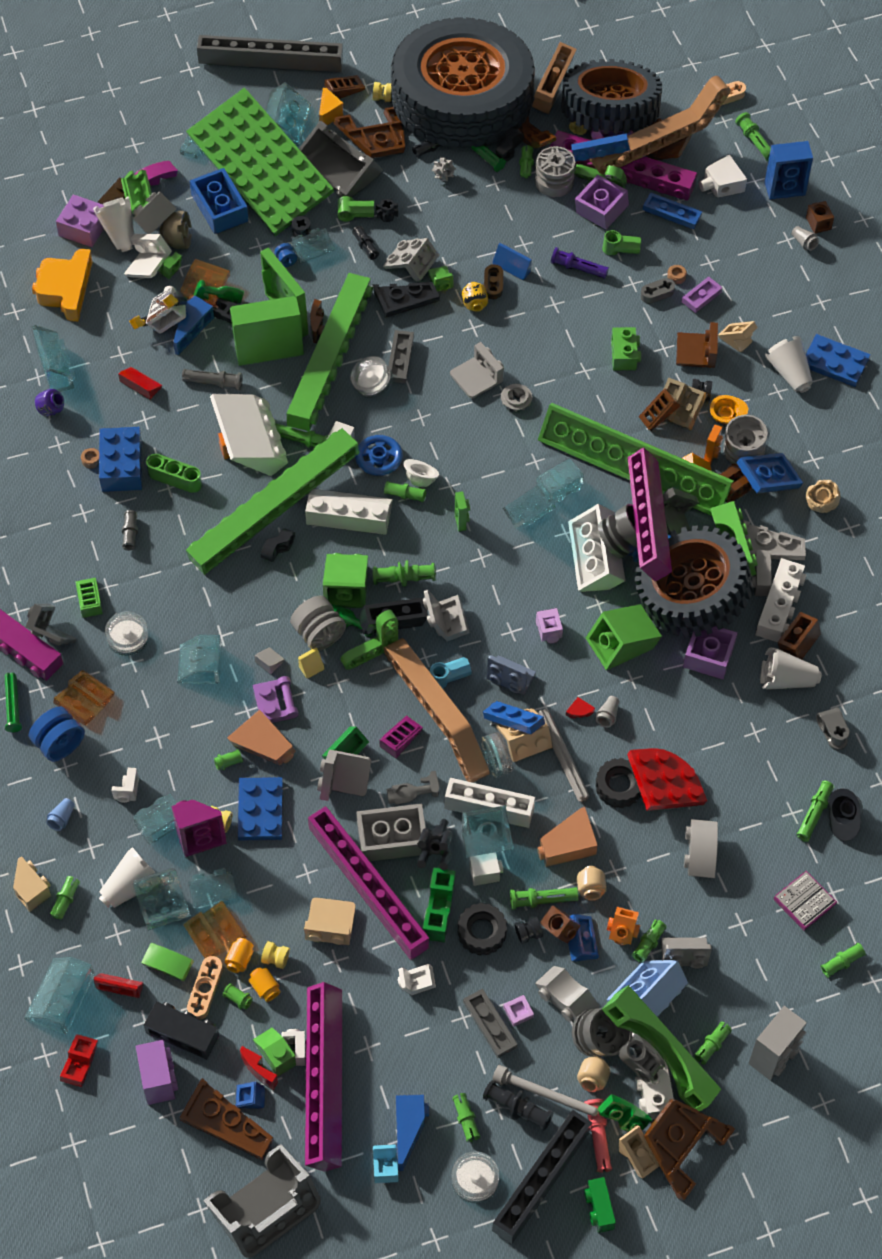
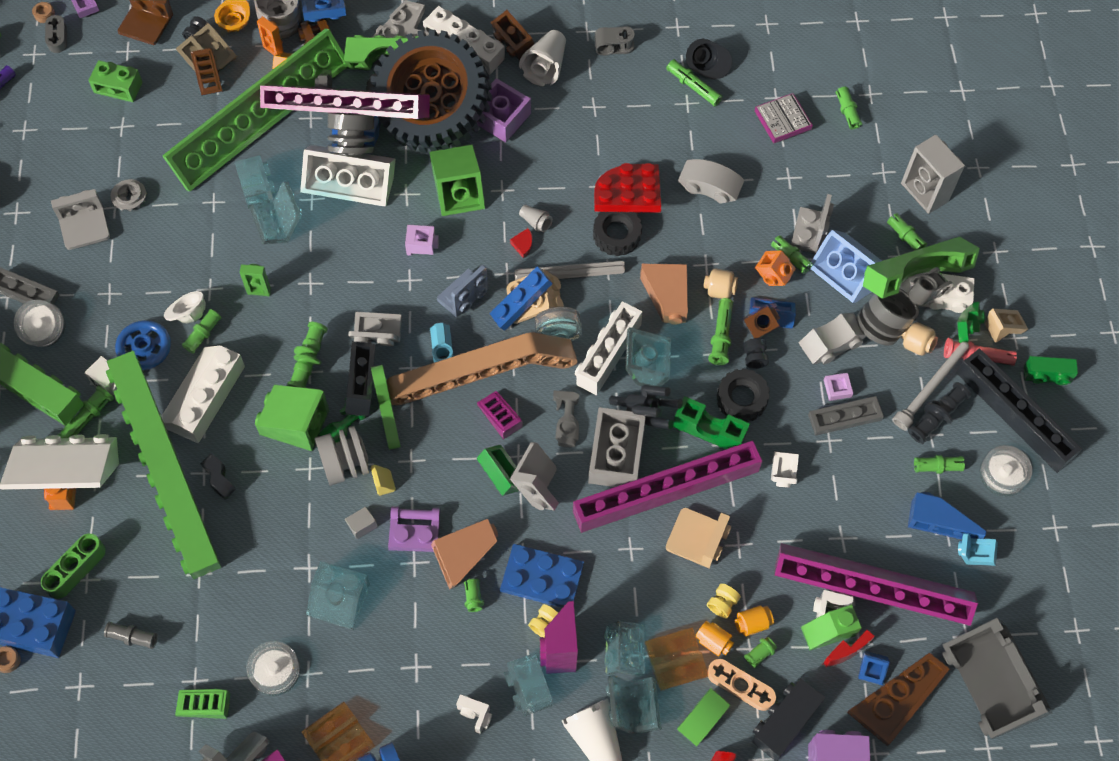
camera: 75 degrees left, 5 degrees up
white brick [469,852,503,886] -> none
reddish brown wing [644,1099,735,1200] -> none

